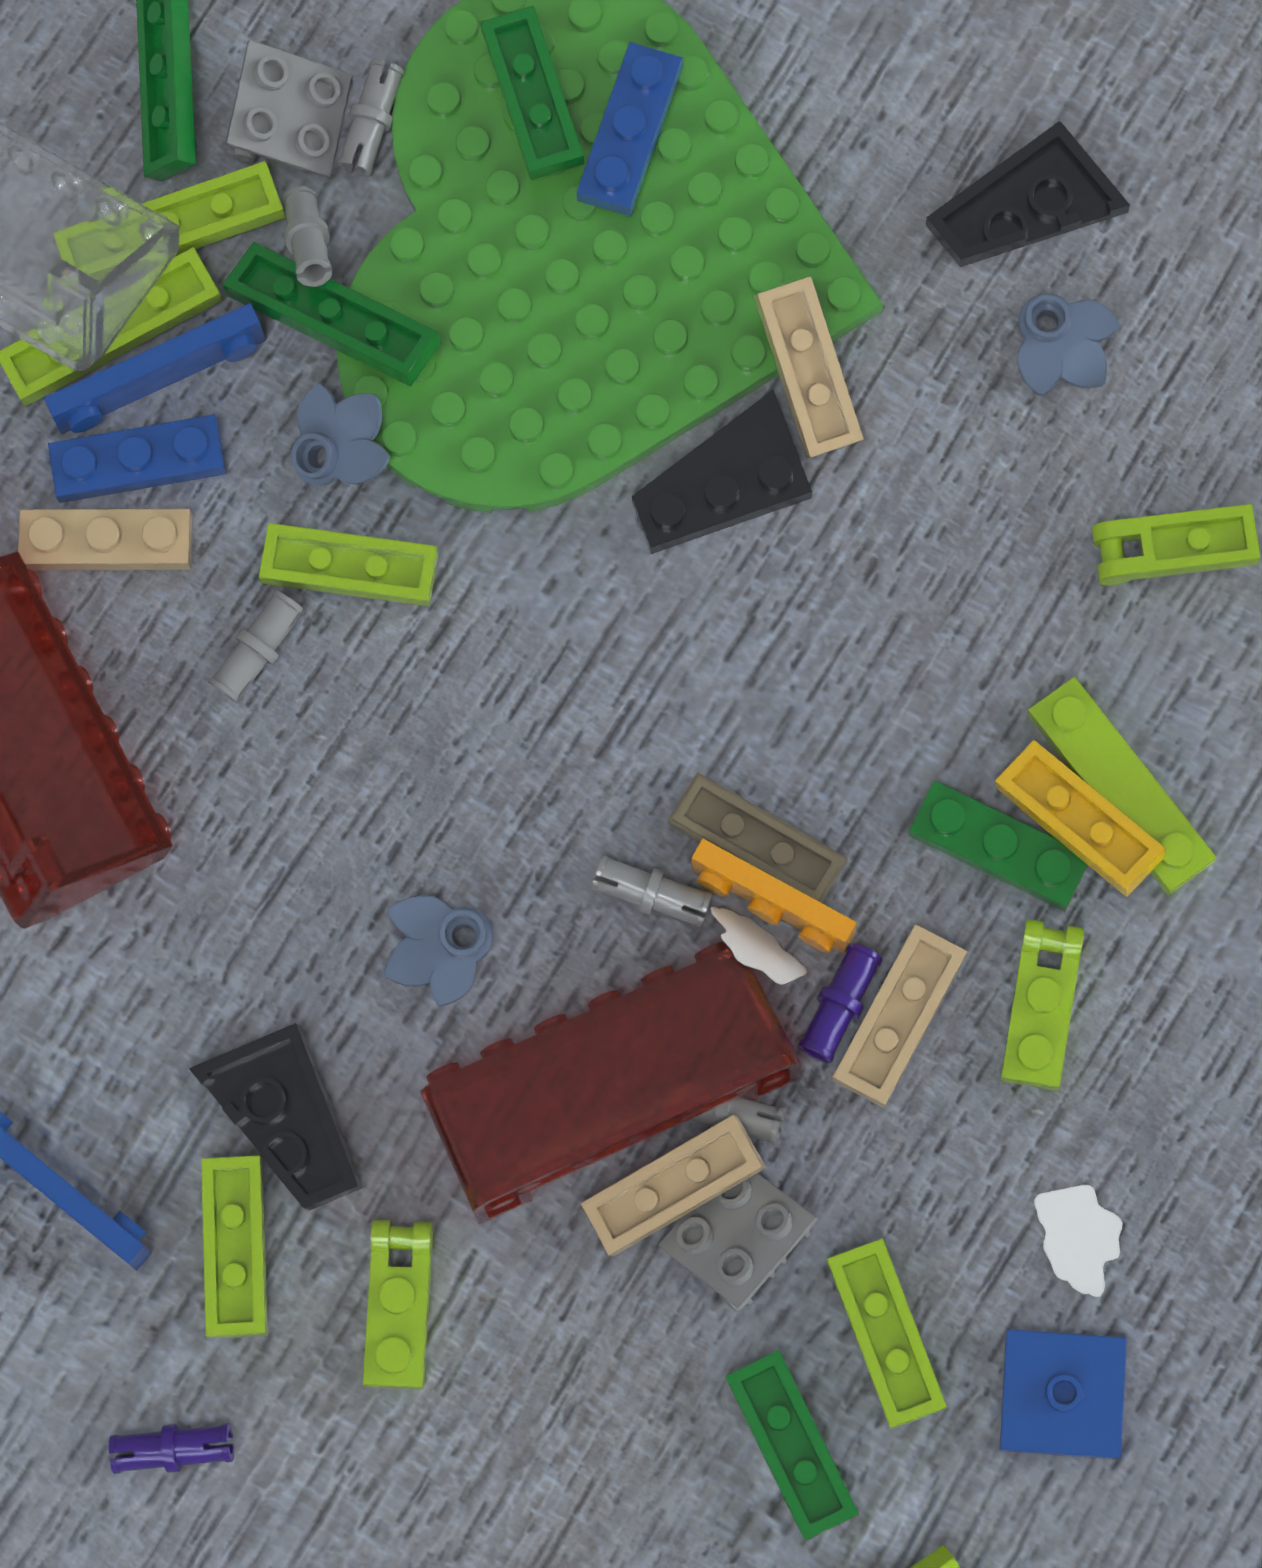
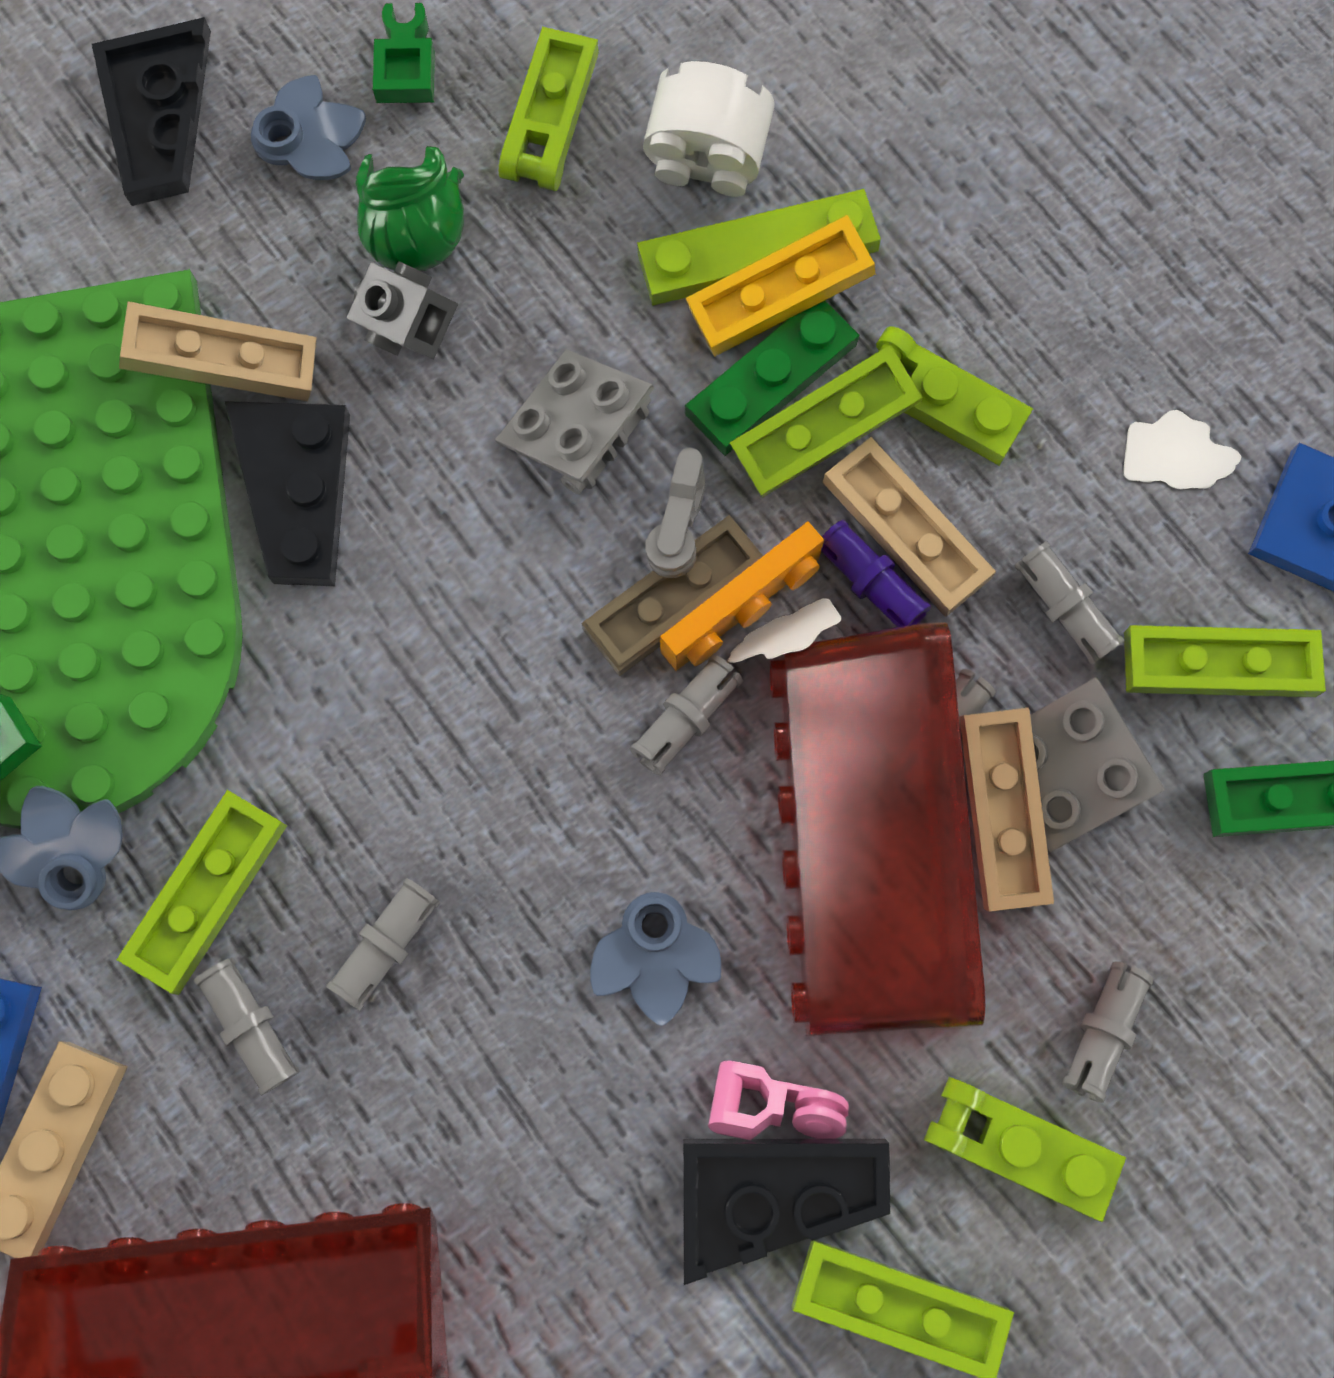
camera: 75 degrees left, 0 degrees up
none -> light grey pin [326,878,440,1011]
none -> dark grey brick [347,261,458,359]
none -> green hair [356,146,464,272]
none -> green plate [372,3,435,103]
none -> light grey hinge [495,349,654,495]
none -> white brick [643,61,775,197]
none -> light grey piece [645,448,706,578]
none -> bright pink piece [708,1061,849,1140]
none -> lime plate [730,344,922,498]
none -> light grey pin [1014,541,1125,665]
none -> light grey pin [1062,961,1154,1103]

